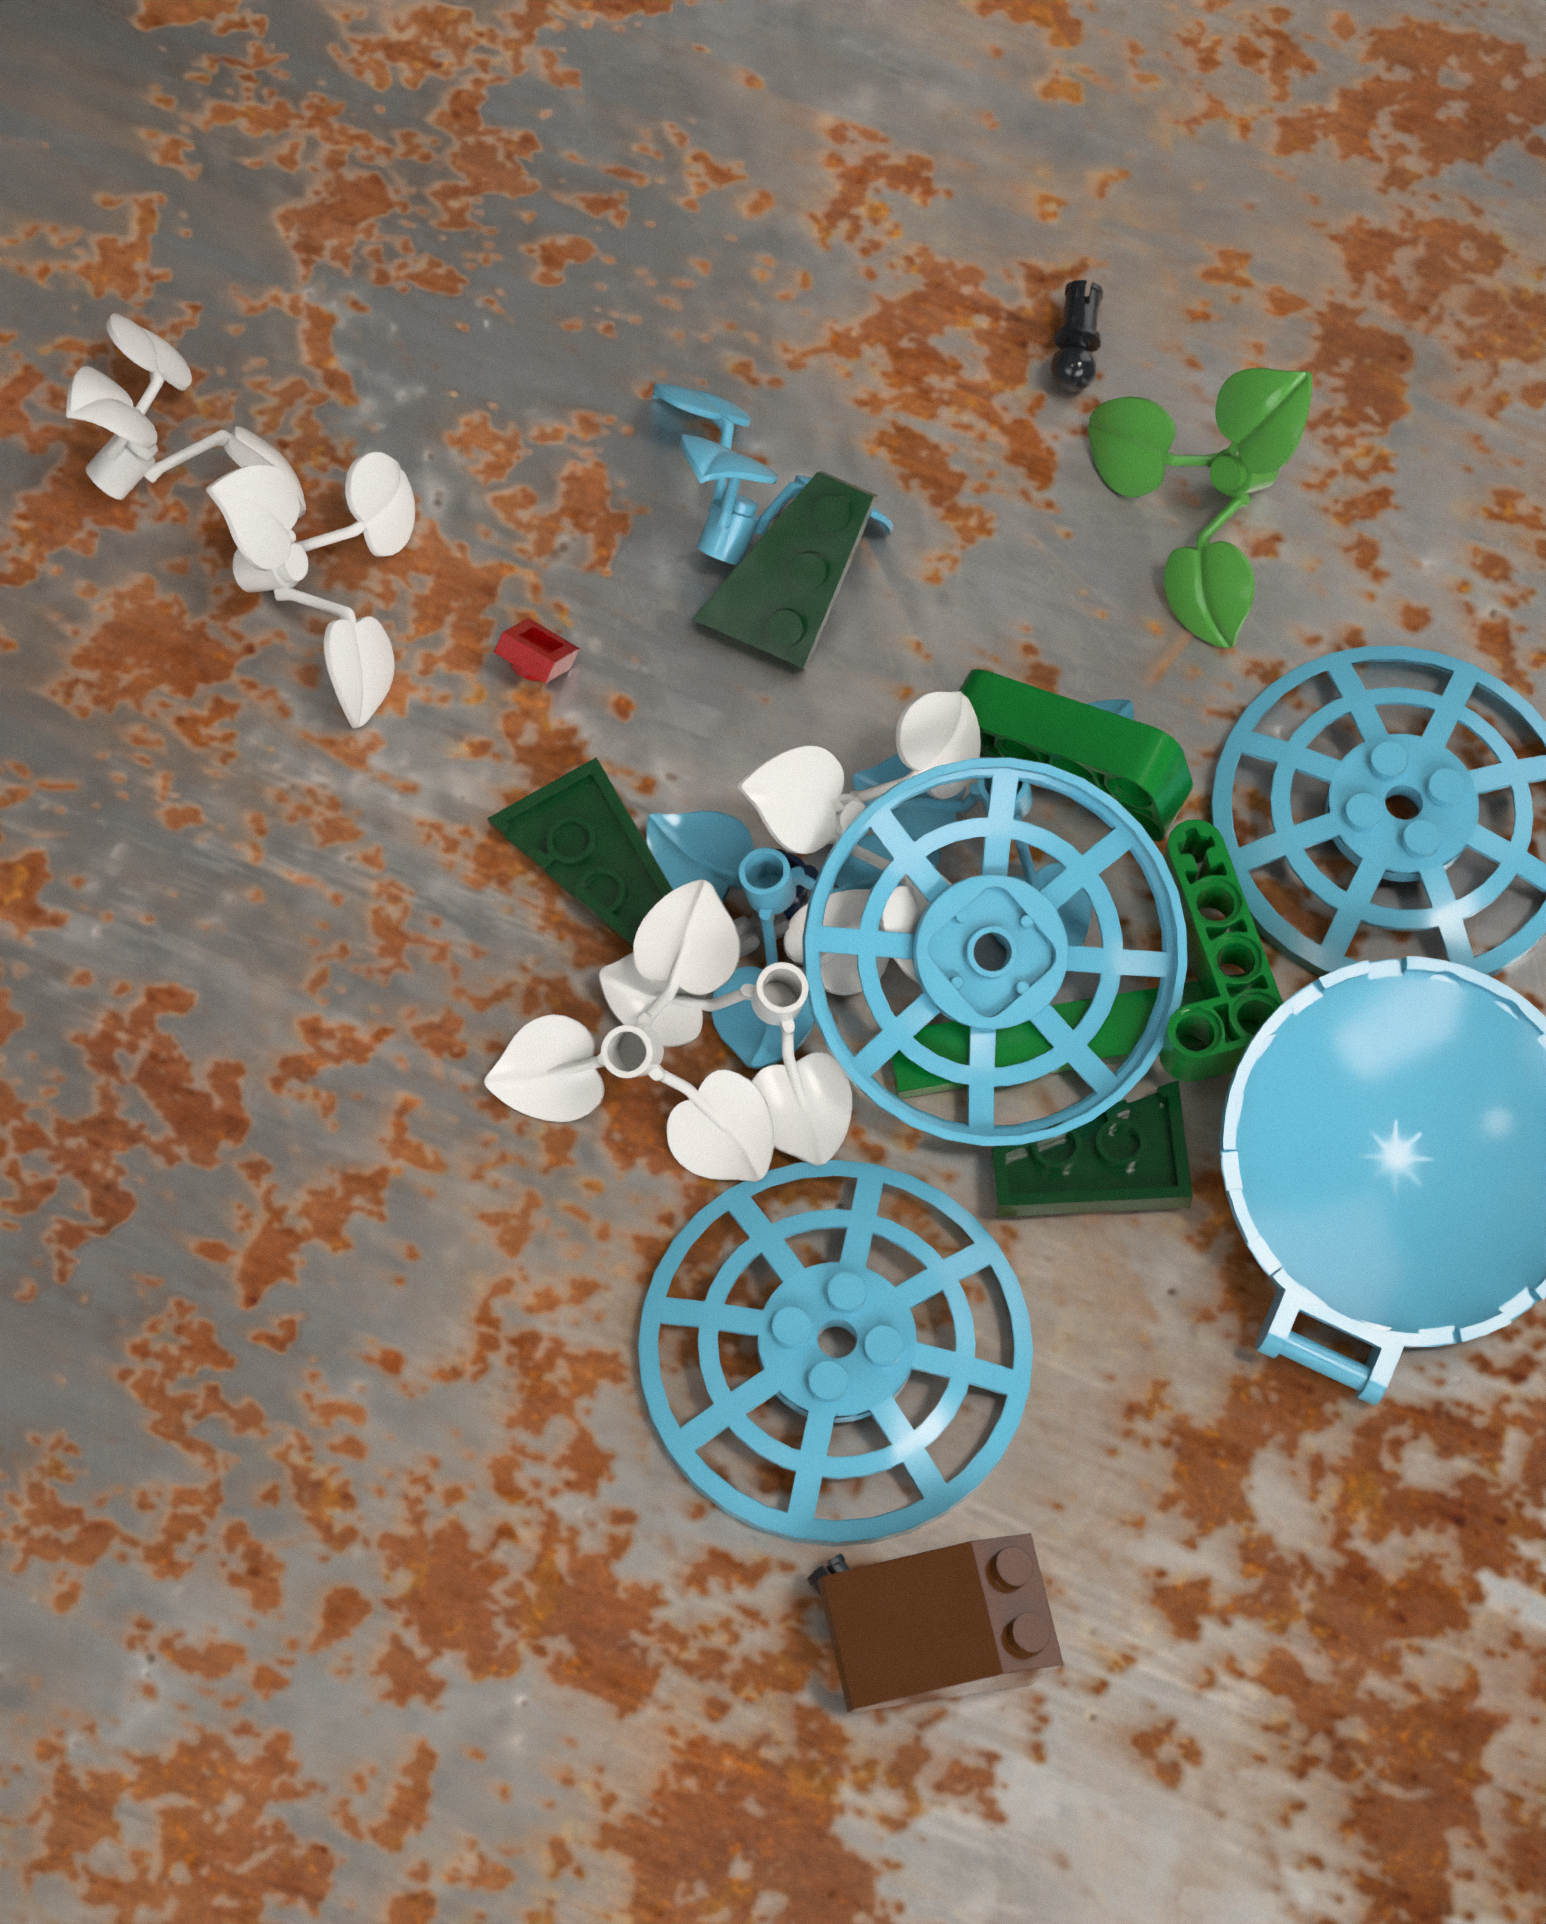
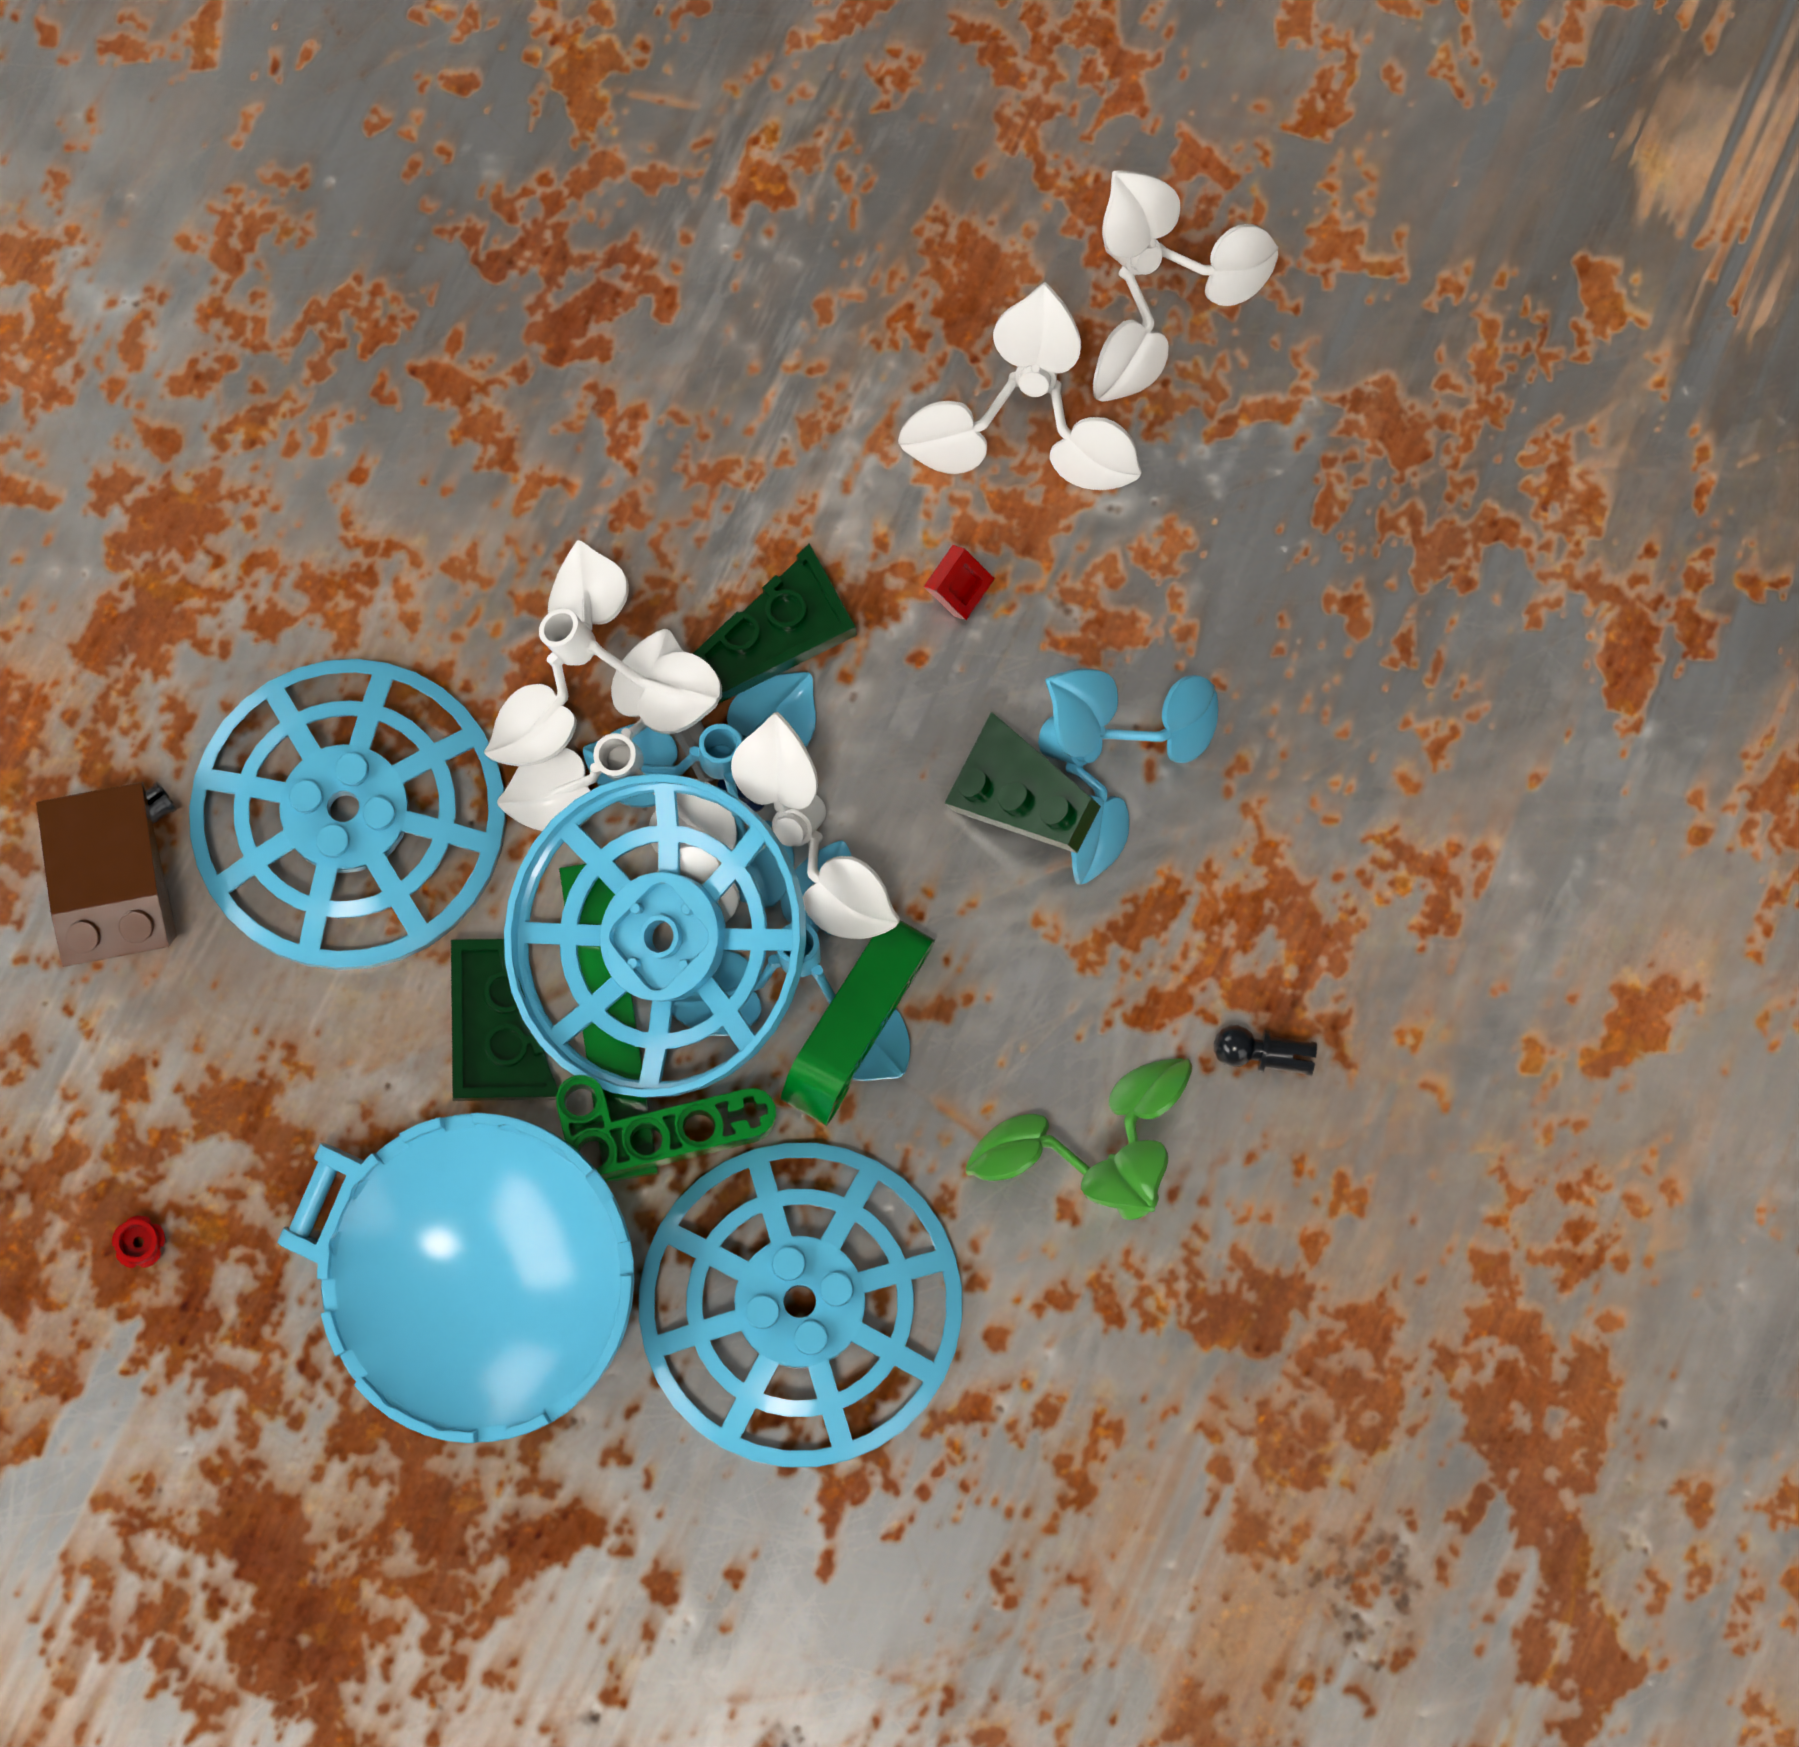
camera: 95 degrees right, 10 degrees up
none -> red plate [112,1215,166,1268]

